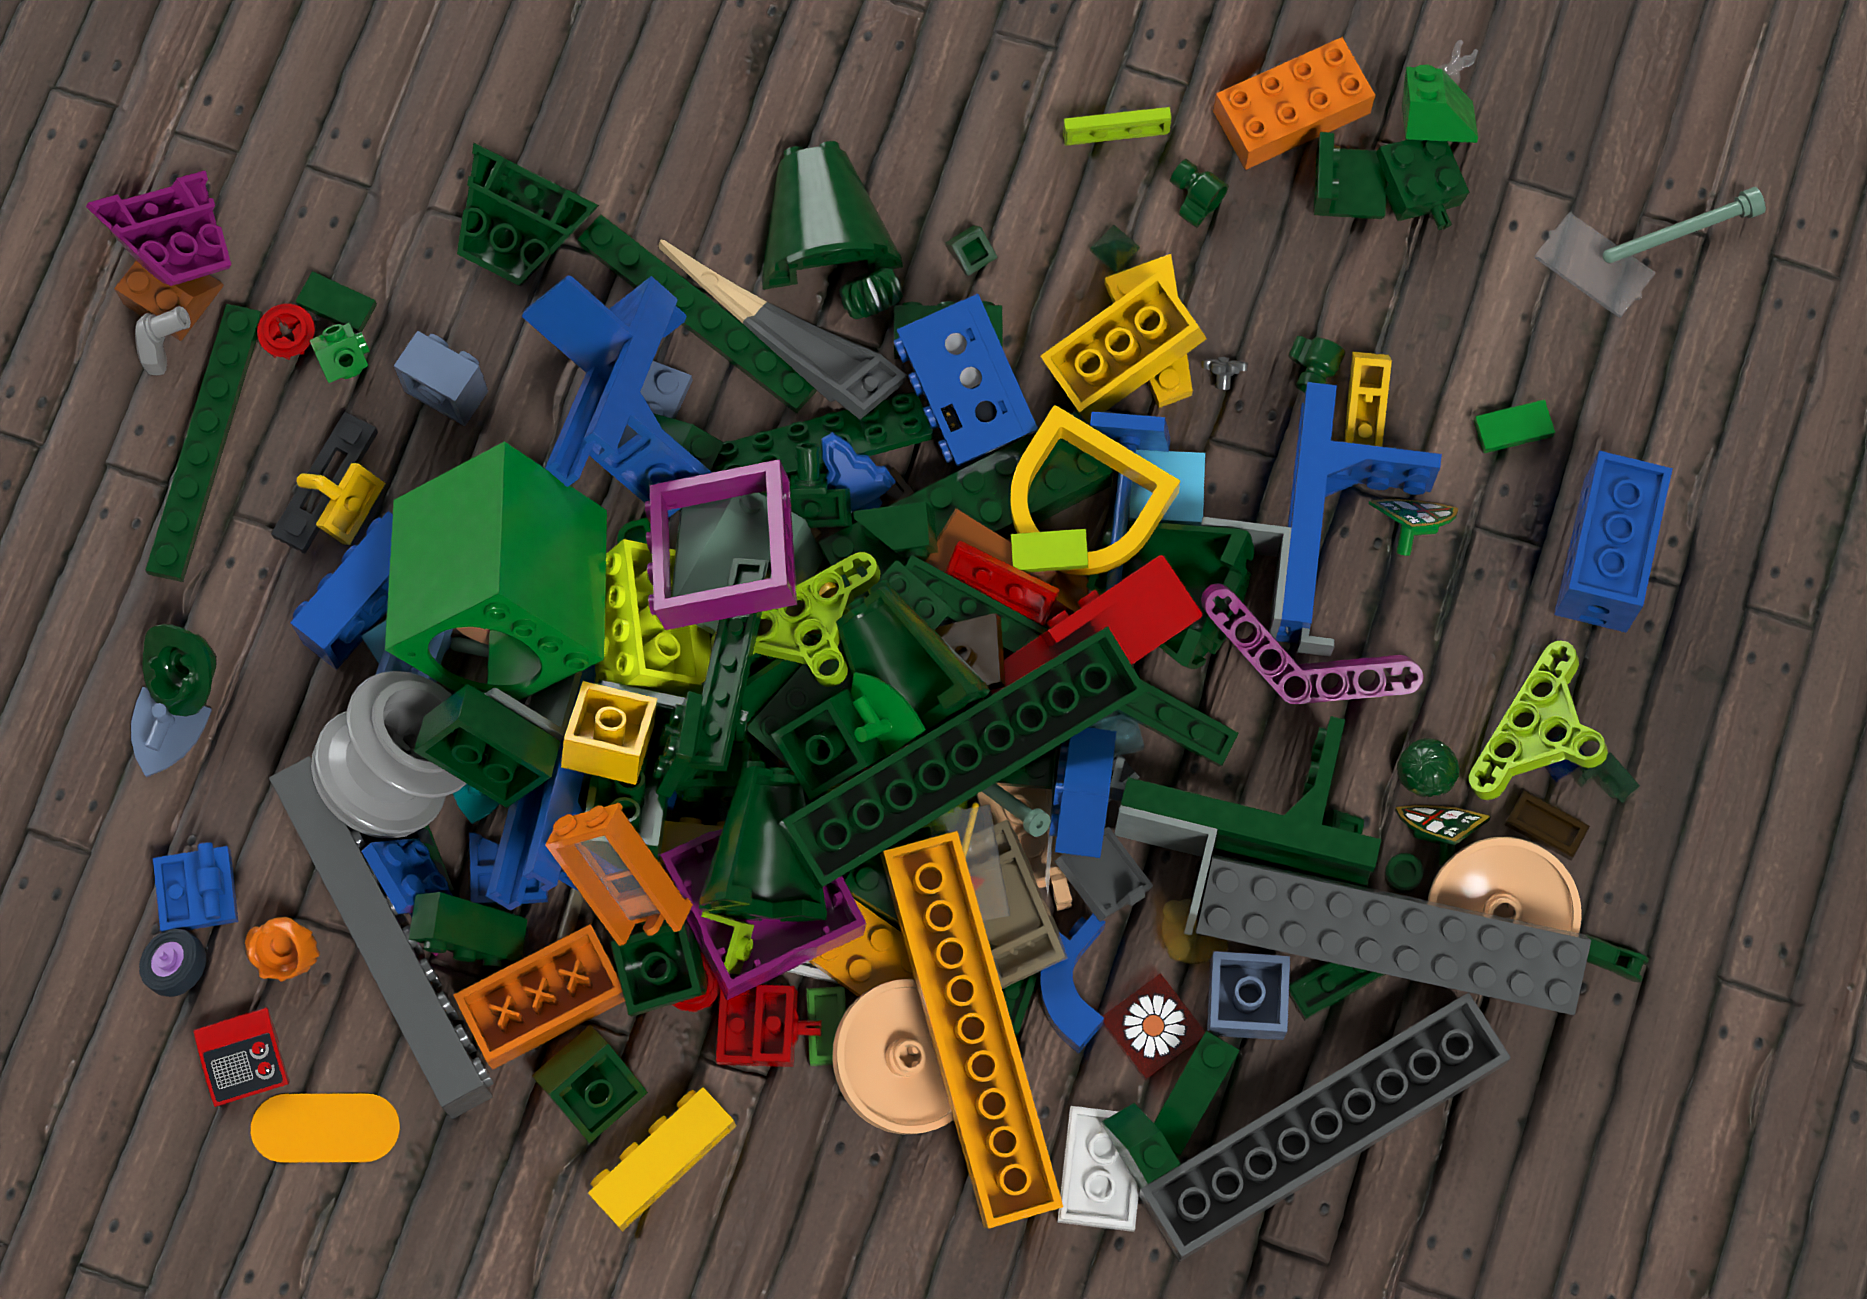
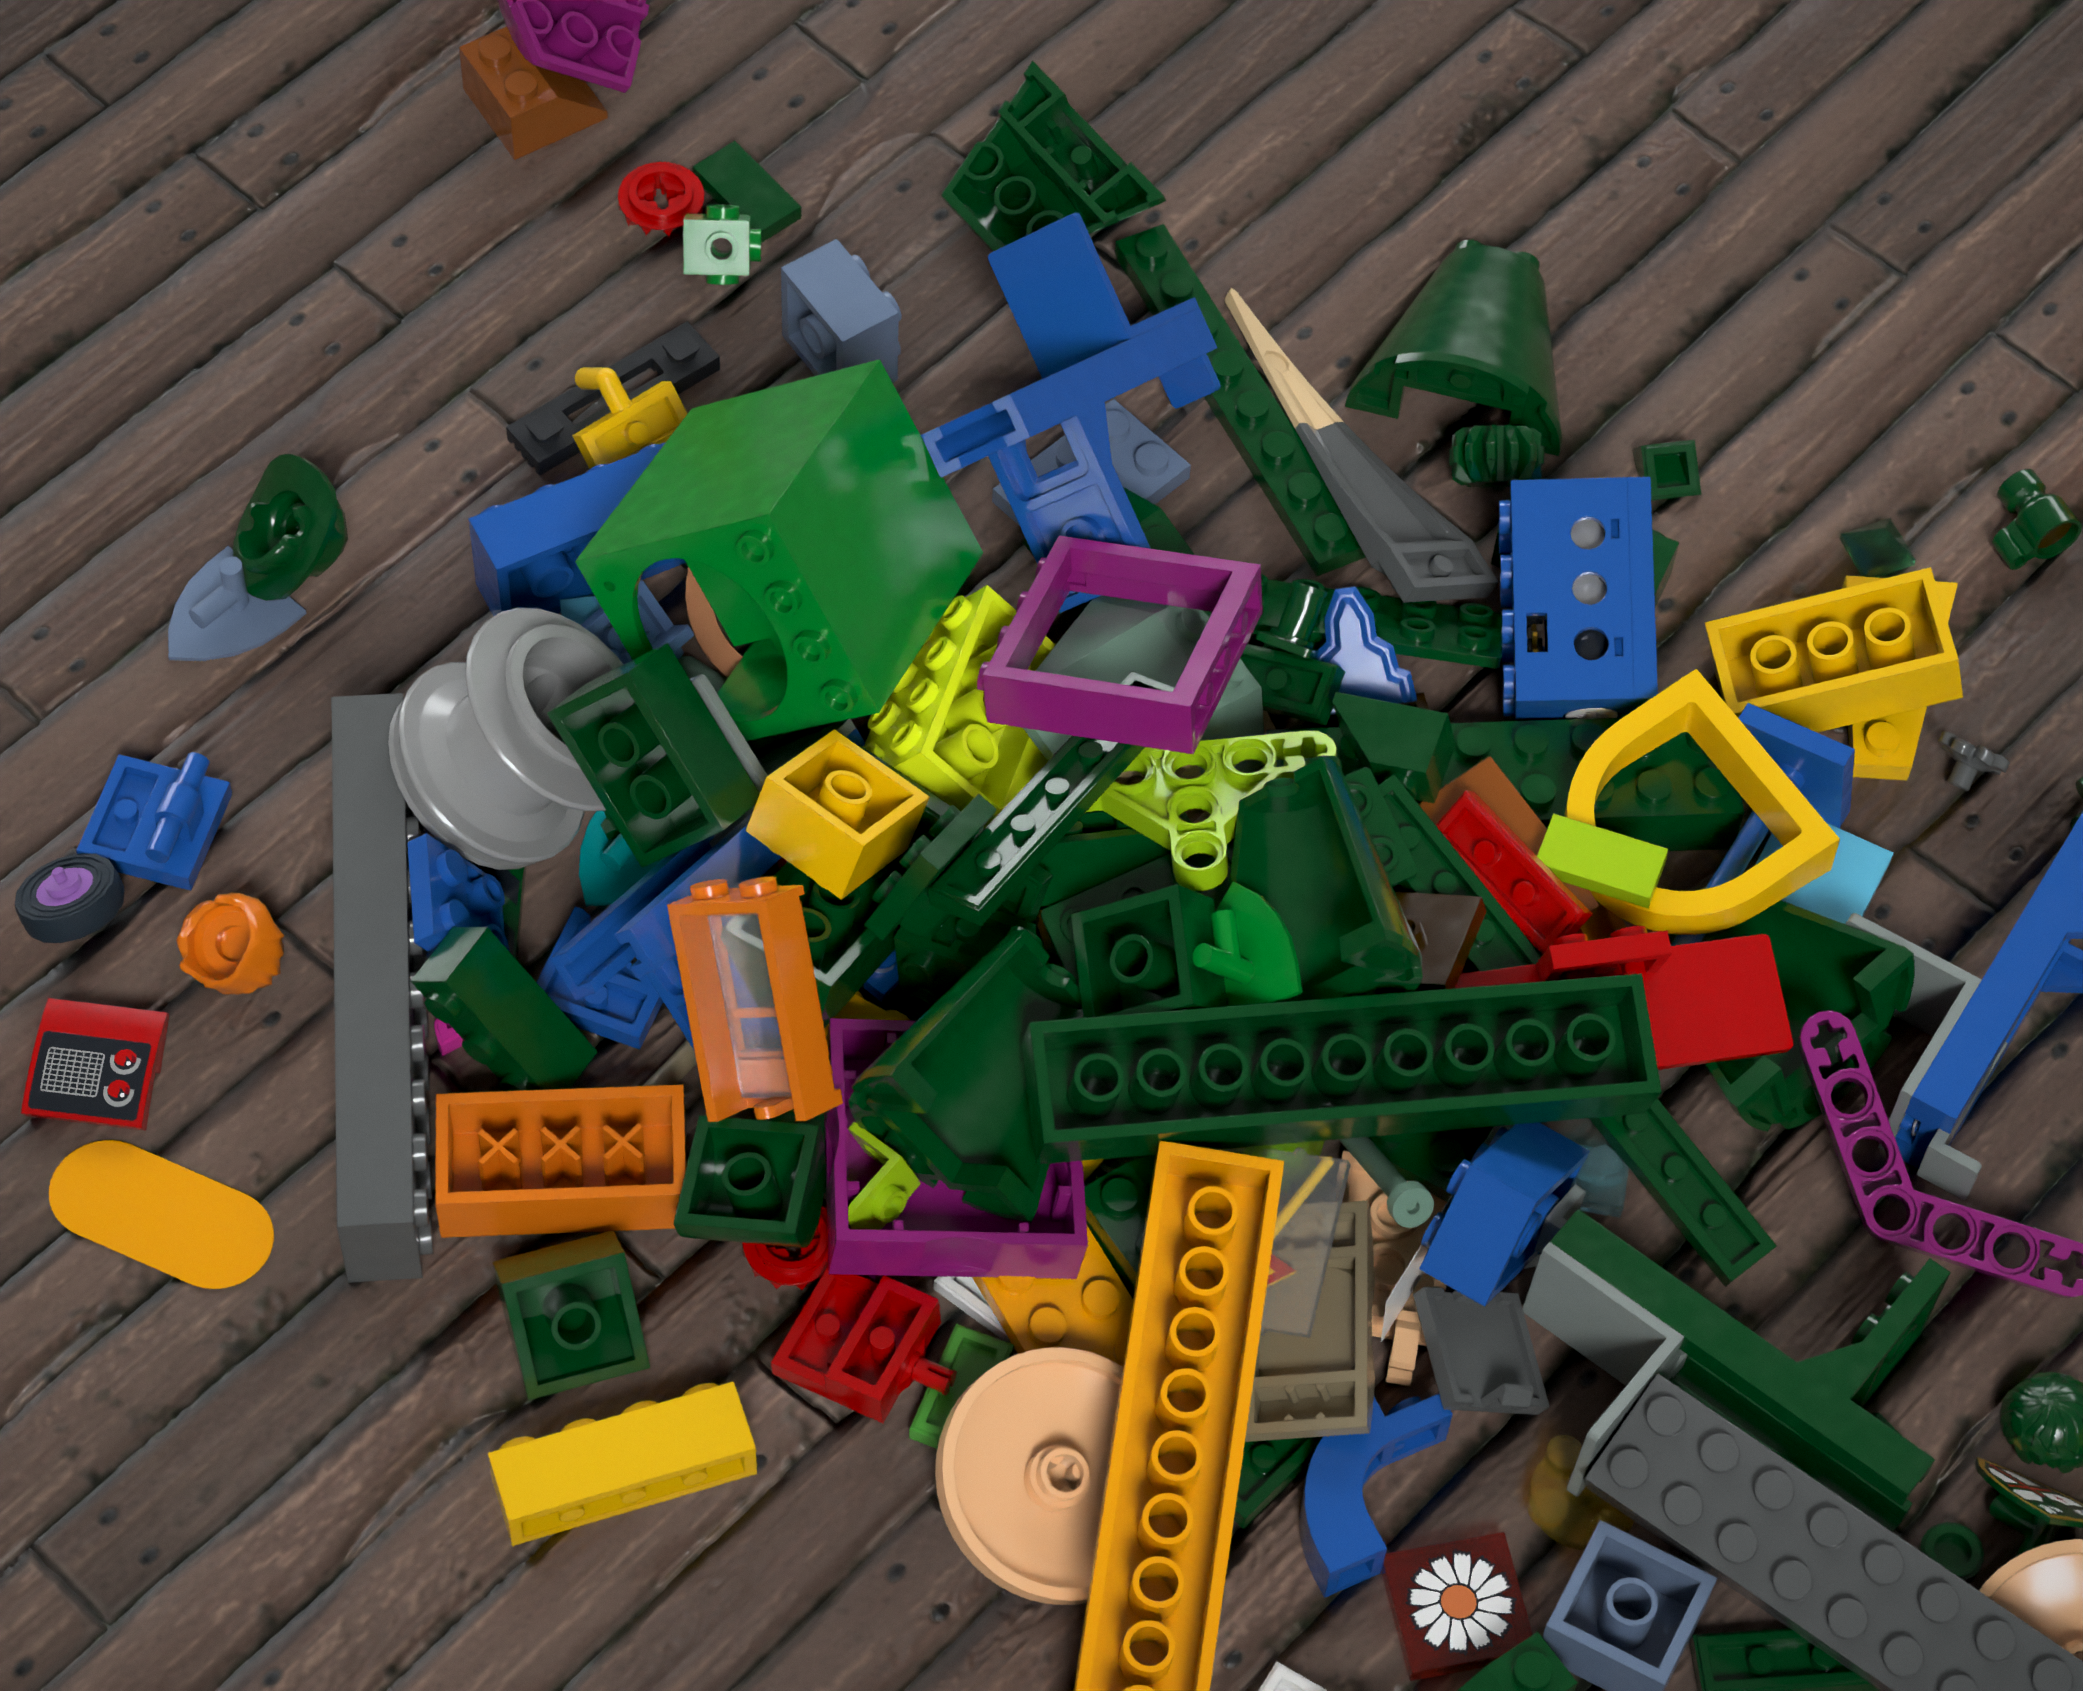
camera: 20 degrees right, 15 degrees down
light grey arm [135,306,191,375] -> none
dark green plate [145,304,263,582] -> none
lime tile [1063,107,1171,146] -> none

